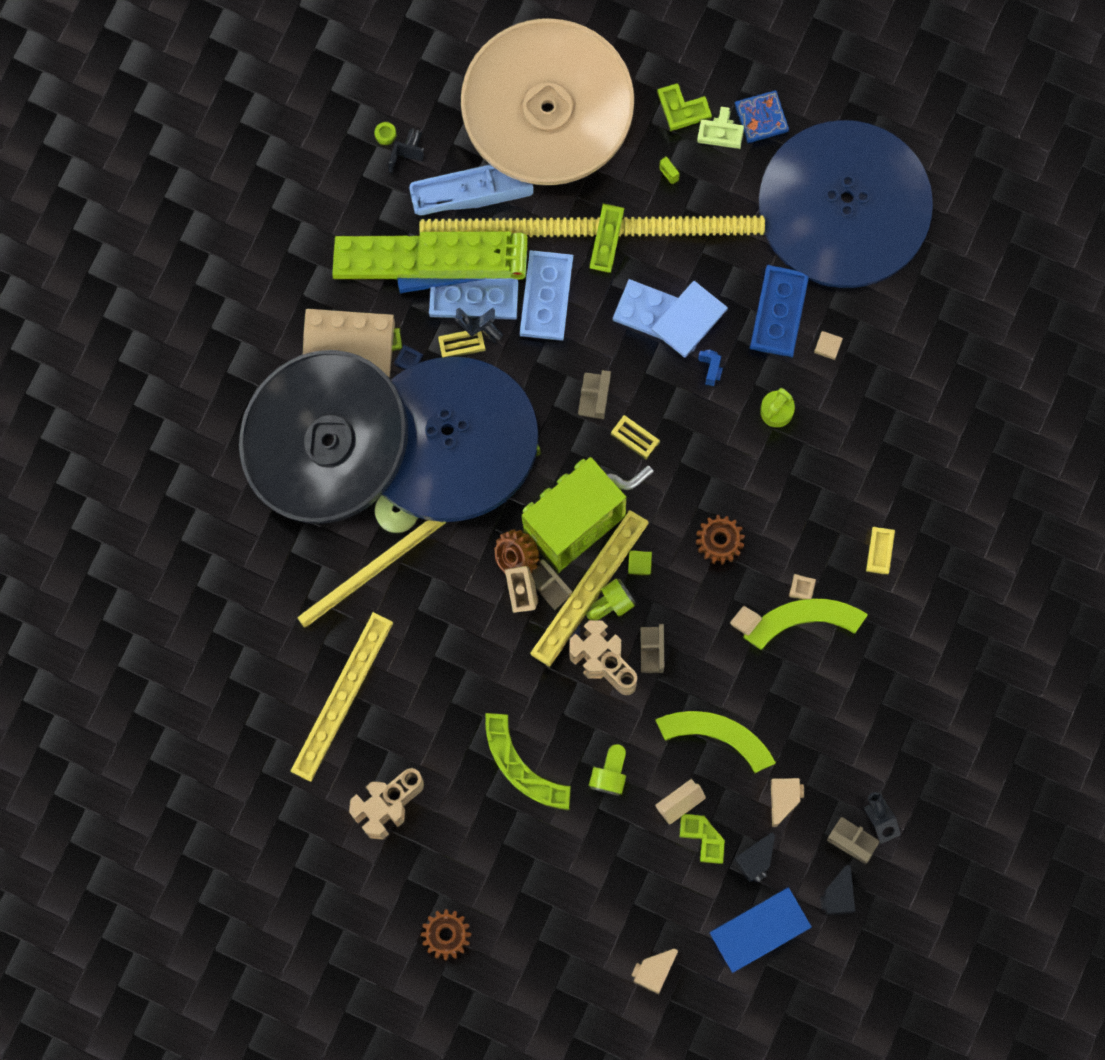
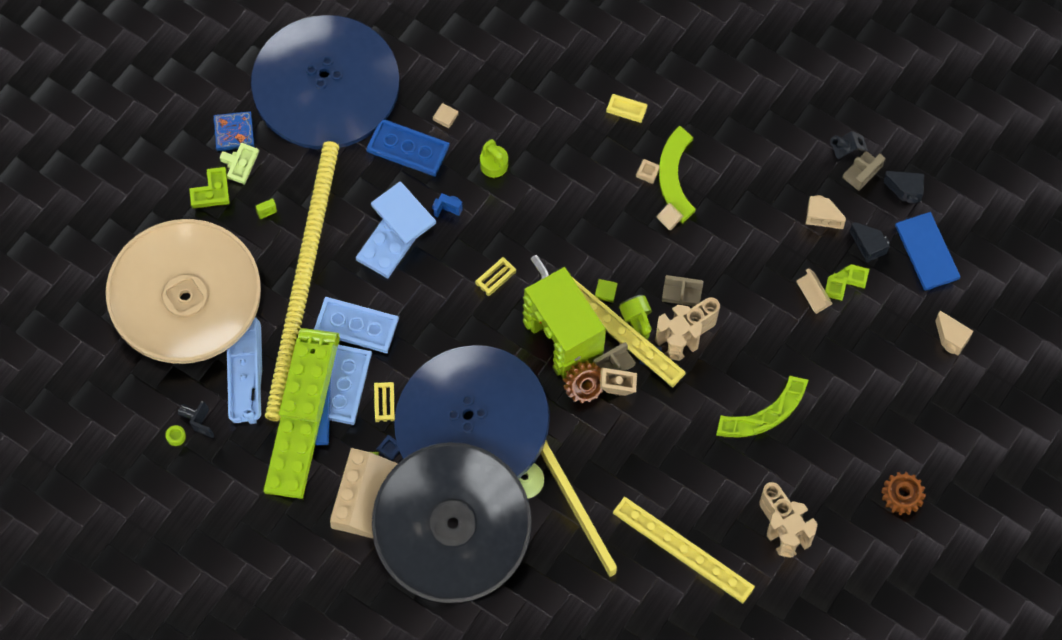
camera: 85 degrees left, 10 degrees down
black bracket [455,308,503,343] -> none
dark tan panel [578,370,611,419] -> none
lime piece [589,744,626,796] -> none
lime tile [590,204,624,273] -> none
lime tile [655,711,776,773] -> none
dark orange gear [696,515,745,564] -> none

